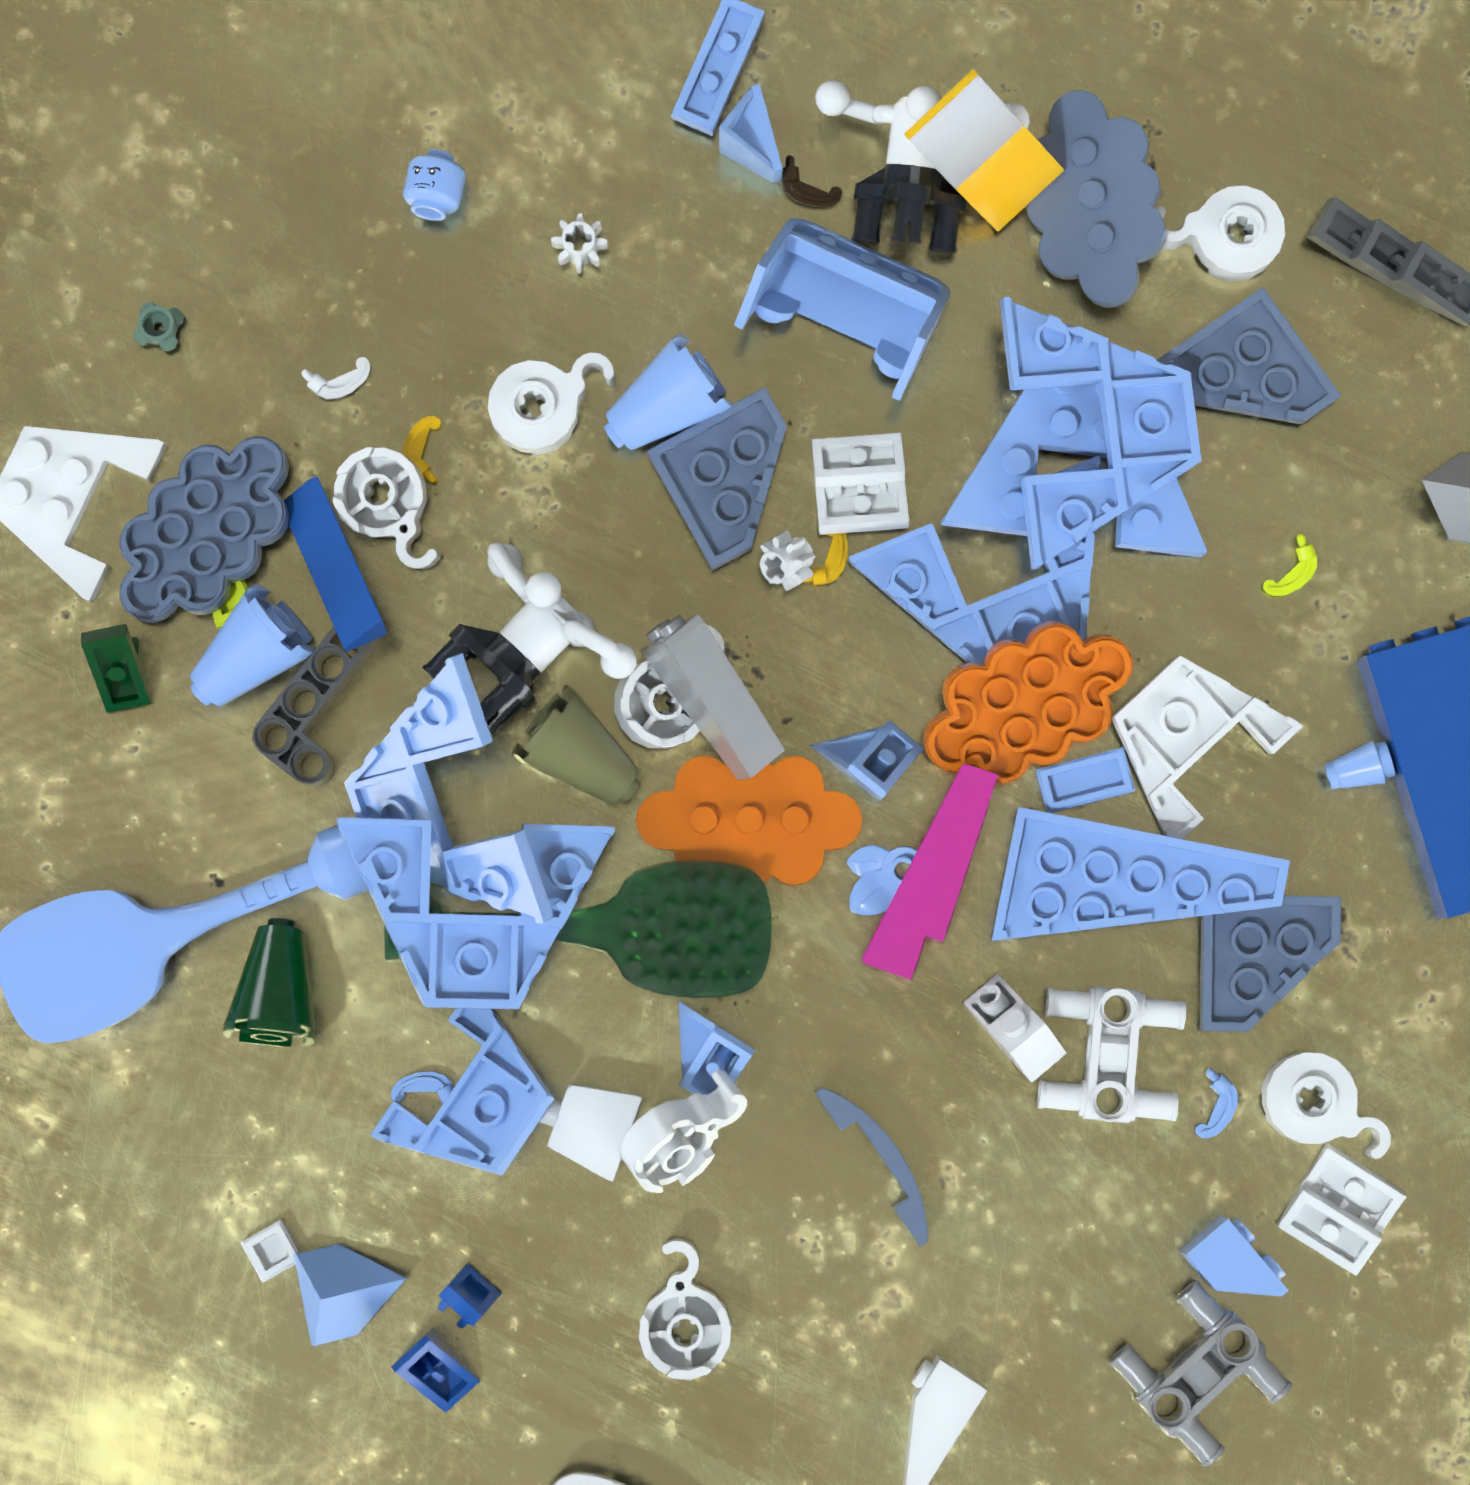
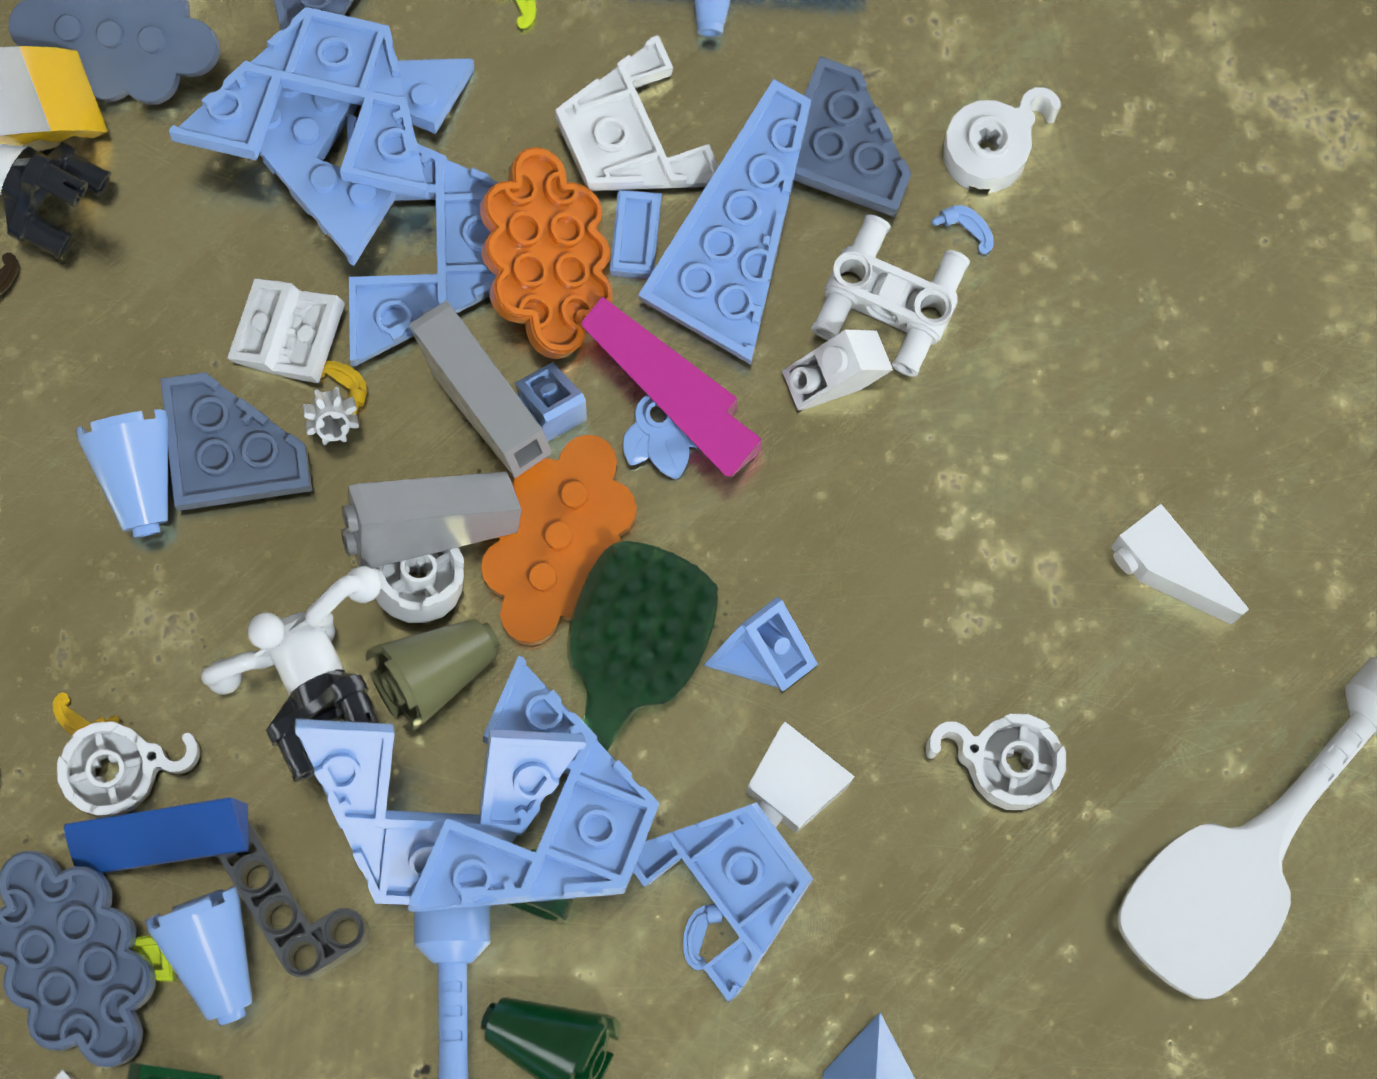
camera: 75 degrees left, 10 degrees down
blue slope [391,1328,480,1413] -> none
blue tile [438,1263,501,1328] -> none
white piece [488,353,615,455] -> none
white piece [621,1070,747,1193] -> none
light blue windscreen [734,218,950,401] -> none
sand blue slope [814,1086,928,1247] -> none
light grey piece [1109,1280,1293,1468] -> none
light blue slope [1179,1215,1289,1296] -> none
white slope [1278,1143,1406,1276] -> none
none -> light grey slope [409,300,552,478]

